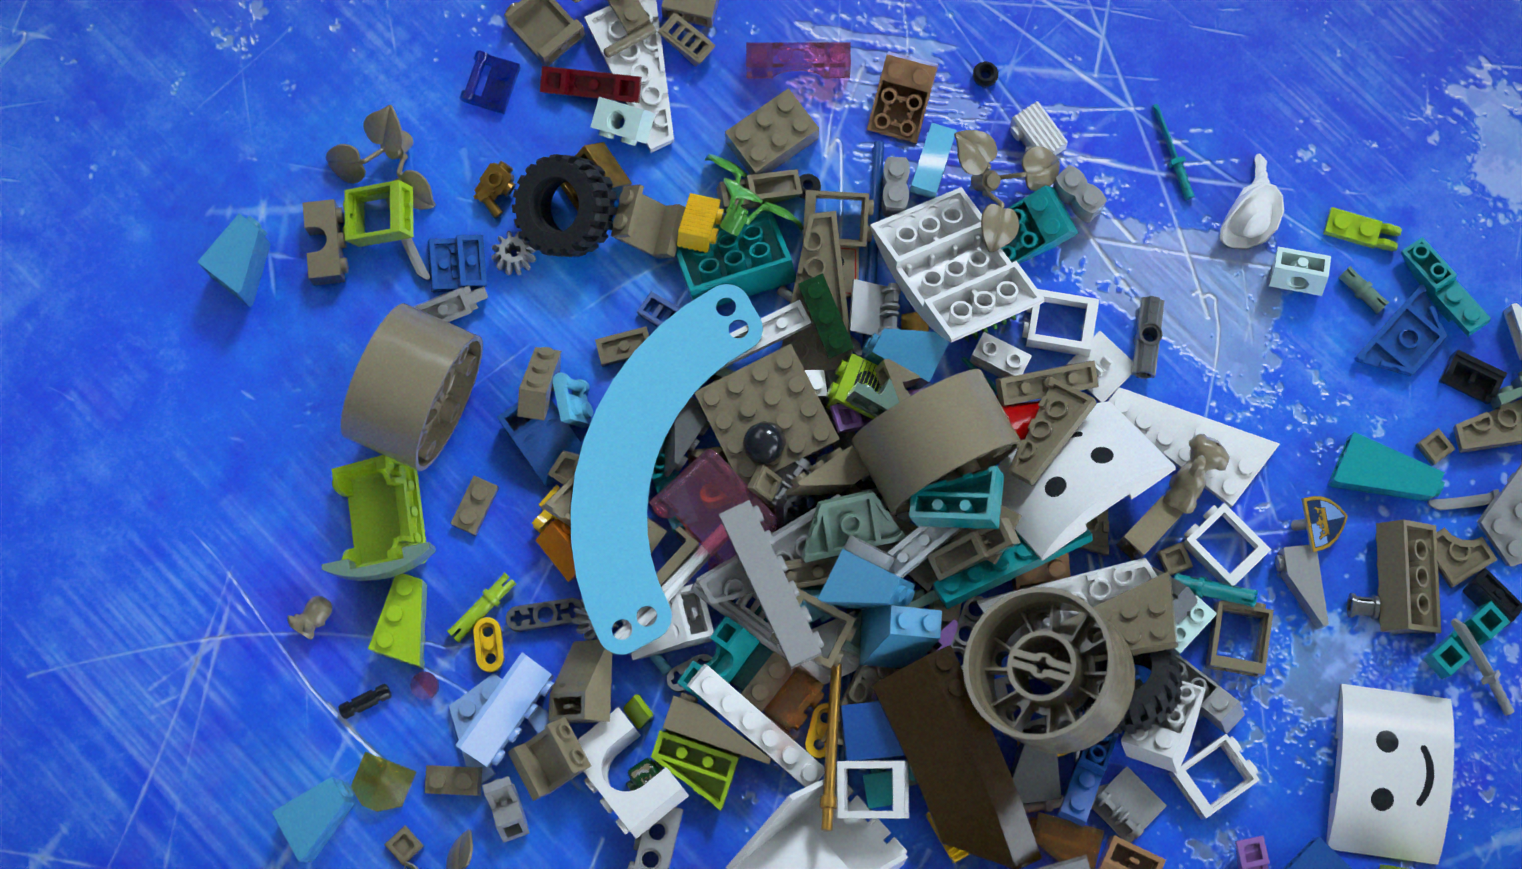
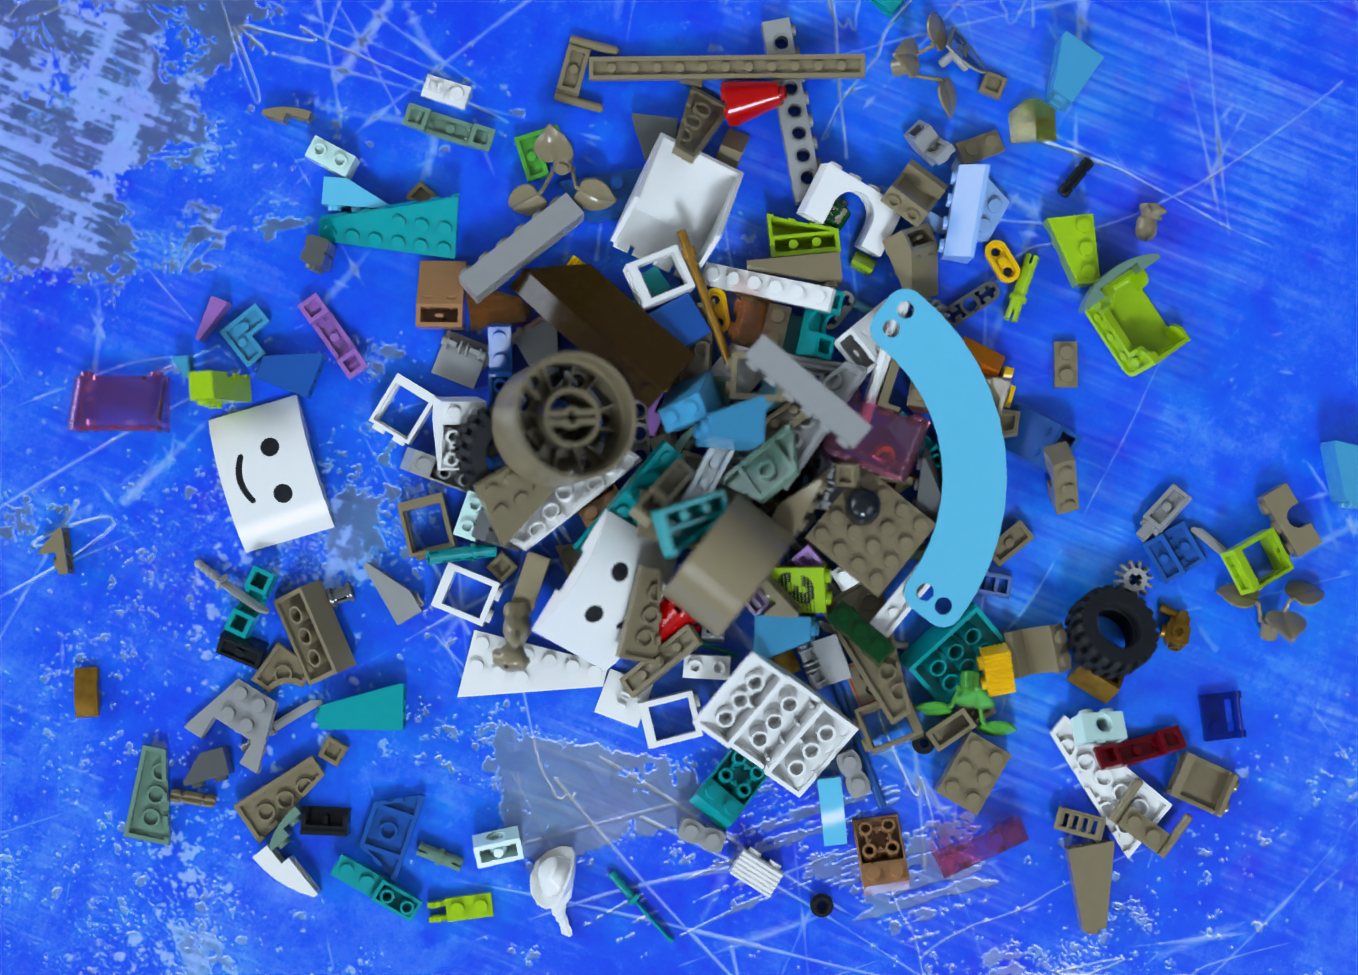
camera: 155 degrees right, 10 degrees up
dark tan wheel [341,303,483,471] -> none
tile [411,671,439,700] -> none
medium azure plate [553,373,593,428] -> none
light grey beam [844,535,895,570] -> none
sand green slope [845,379,899,417] -> none
dark tan plant [954,130,1060,252] -> none
dark grey piece [1131,296,1165,379] -> none
shield [1291,496,1348,552] -> none

